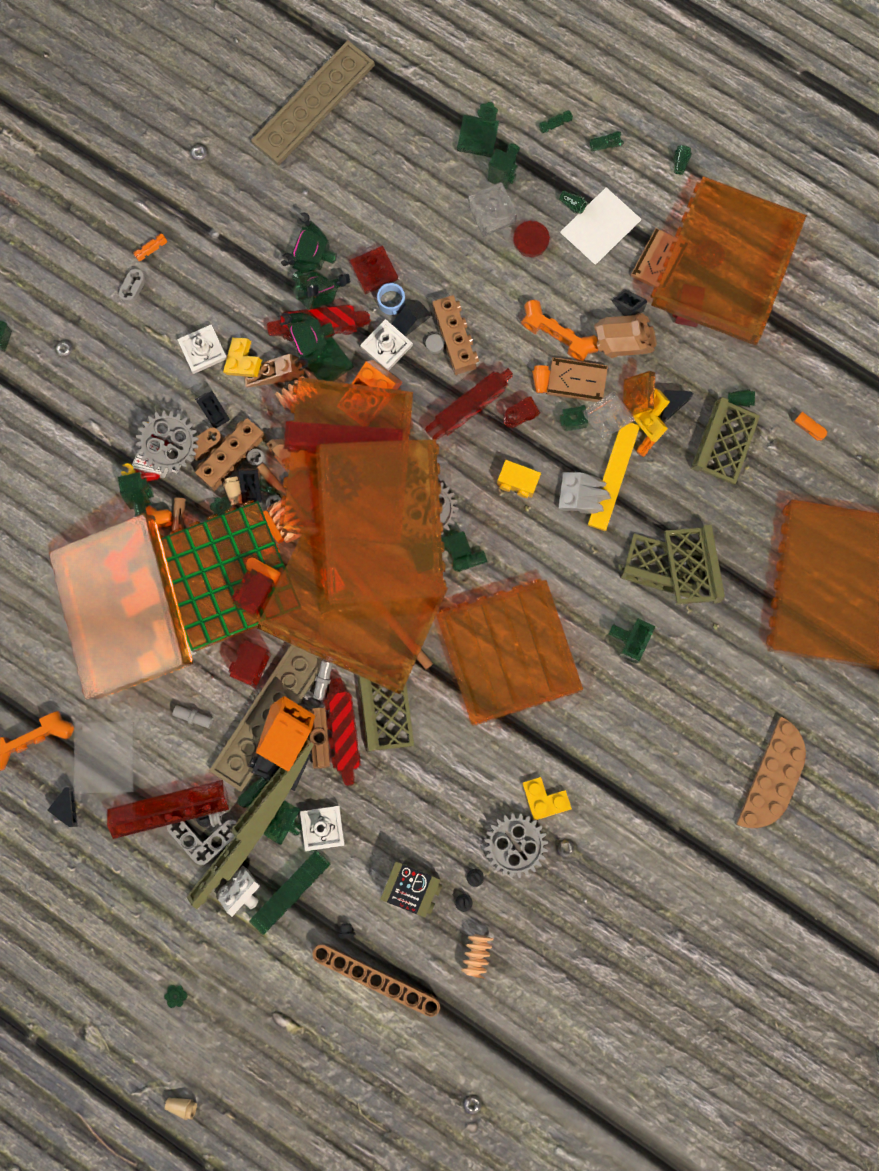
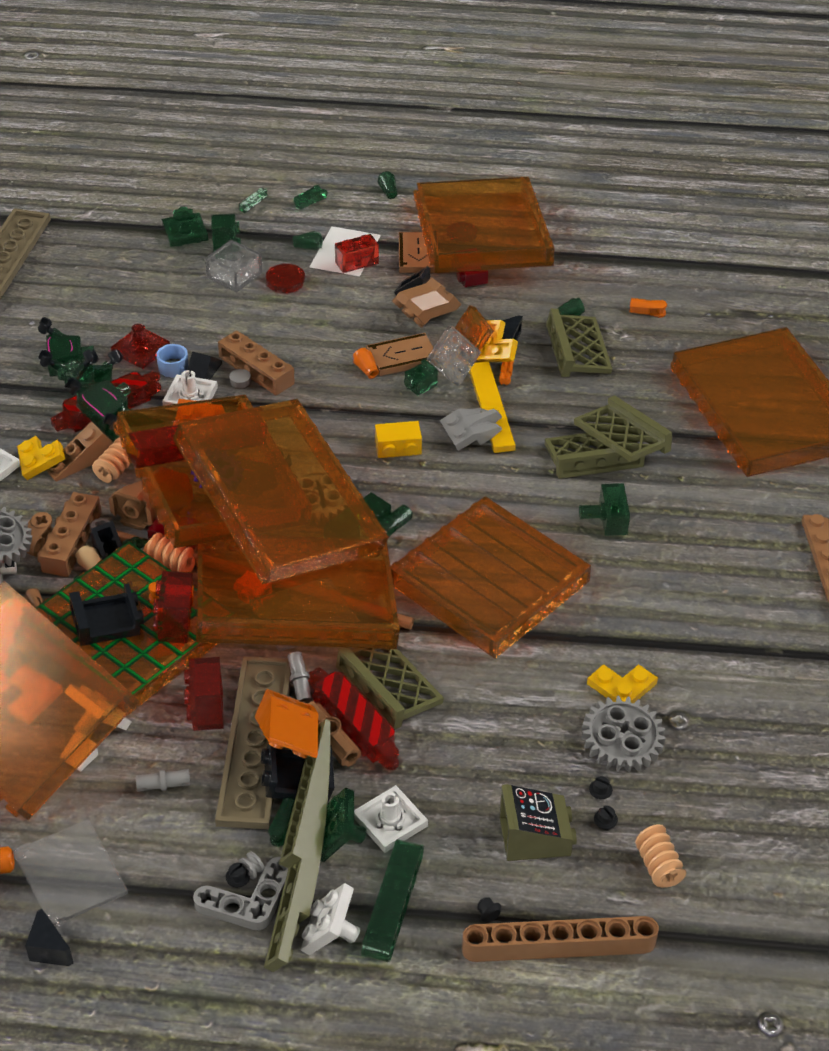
camera: 30 degrees left, 35 degrees down
clear red brick [107,780,229,839] -> none
black slope [195,390,230,429] -> none
clear red hinge [424,368,513,442] -> none
clear red piece [503,396,541,428] -> none
orange plate [521,300,599,362] -> none
none -> black panel [69,583,144,646]
none -> clear red brick [335,234,379,273]

